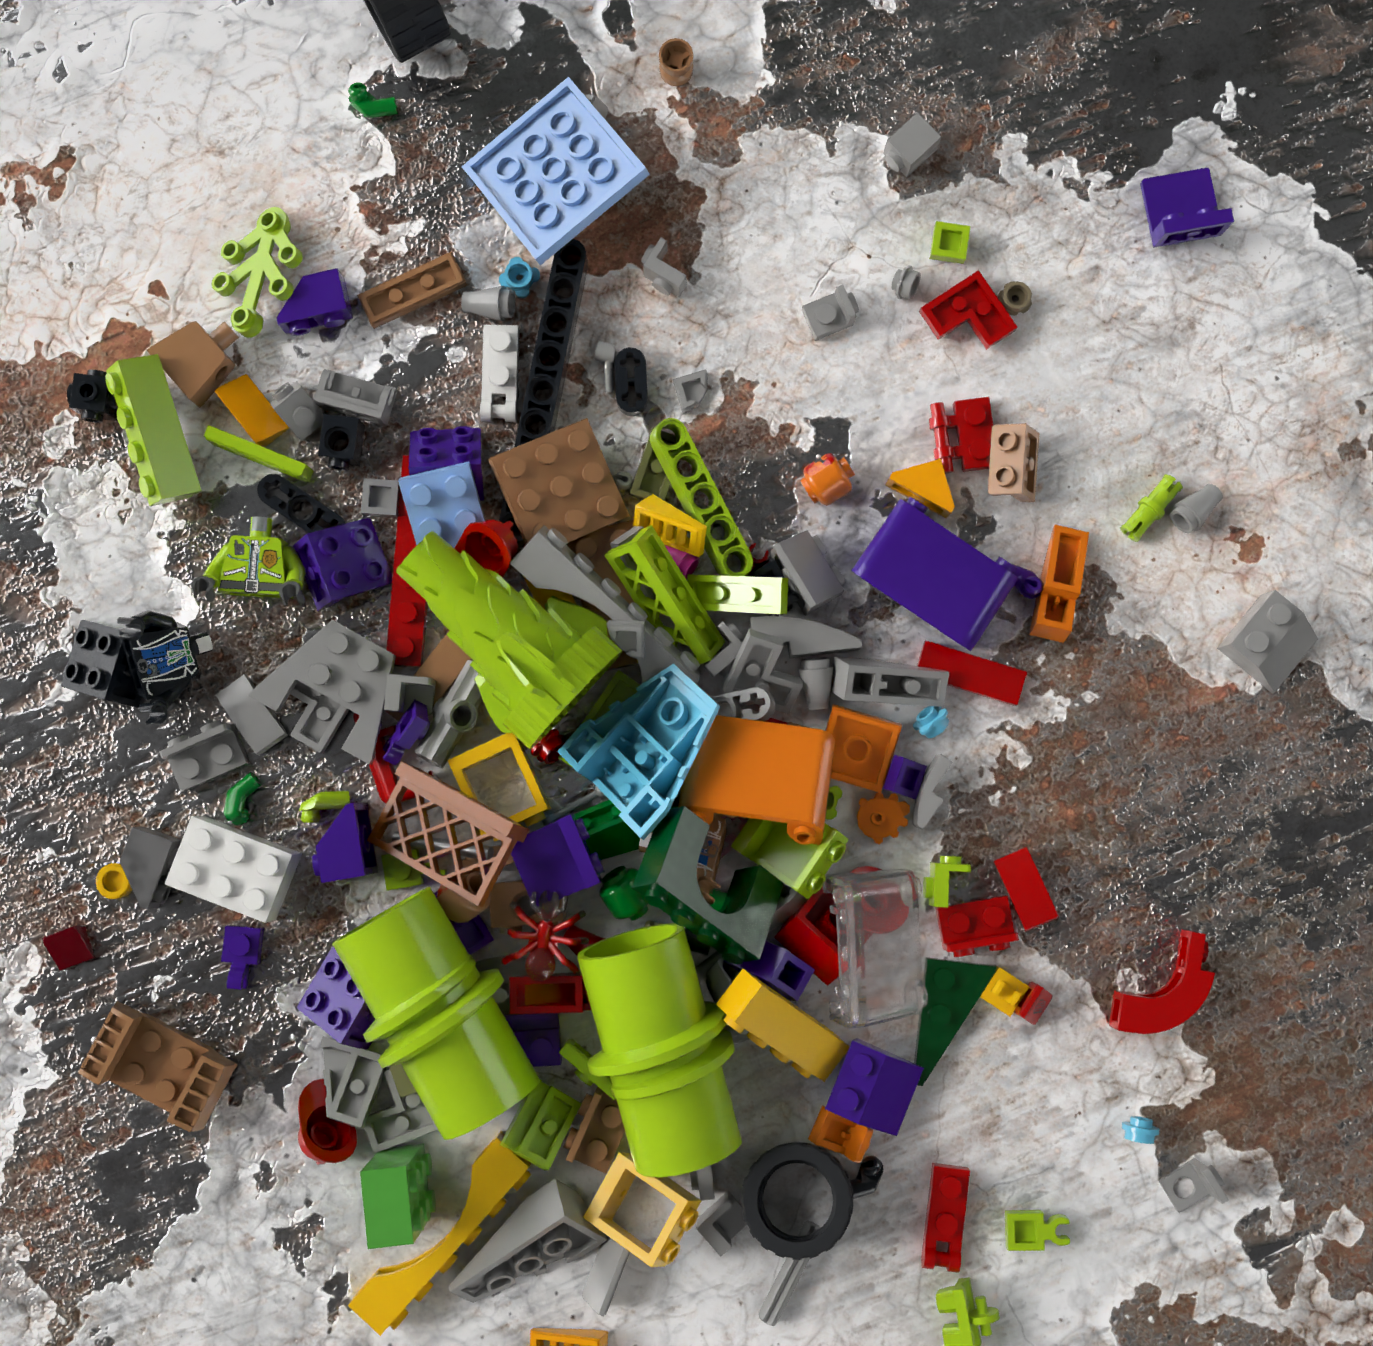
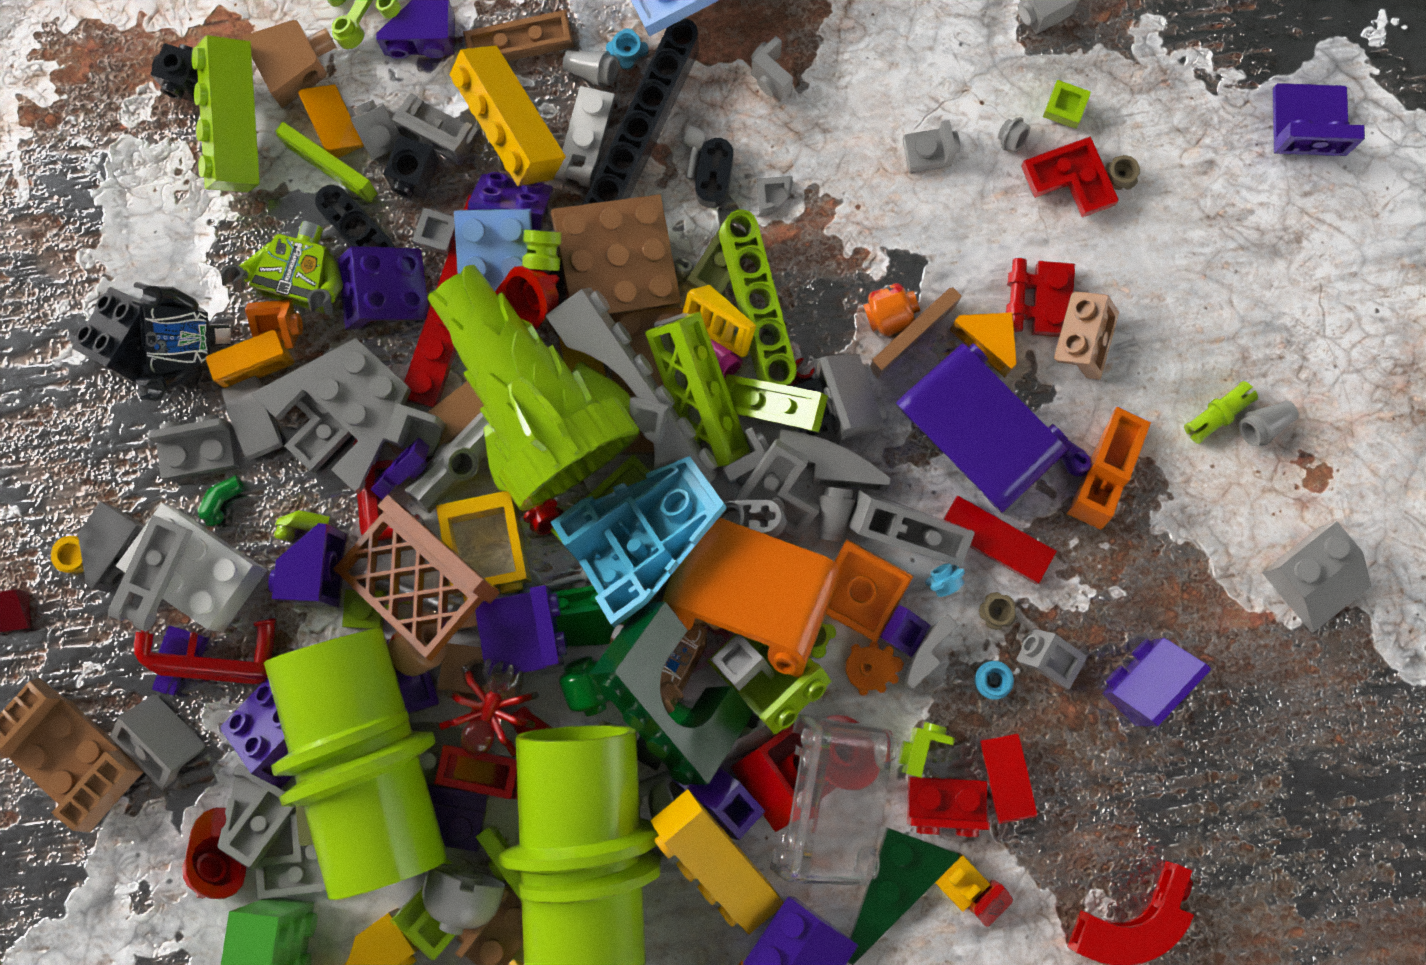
camera: 15 degrees right, 5 degrees down
none -> light grey plate [108,515,193,631]
none -> light grey panel [110,695,205,790]
none -> red piece [134,618,277,684]
none -> light orange slope [206,330,295,388]
none -> orange bracket [245,299,303,349]
none -> light grey cylinder [422,863,505,935]
none -> yellow brick [449,45,566,186]
none -> lime wheel [522,230,562,271]
none -> light grey panel [711,634,776,691]
none -> medium nougat tile [870,287,962,379]
none -> medium azure plate [975,661,1014,700]
none -> dark tan plate [979,592,1016,630]
none -> light grey bracket [1016,629,1087,690]
none -> slope [1102,638,1212,726]

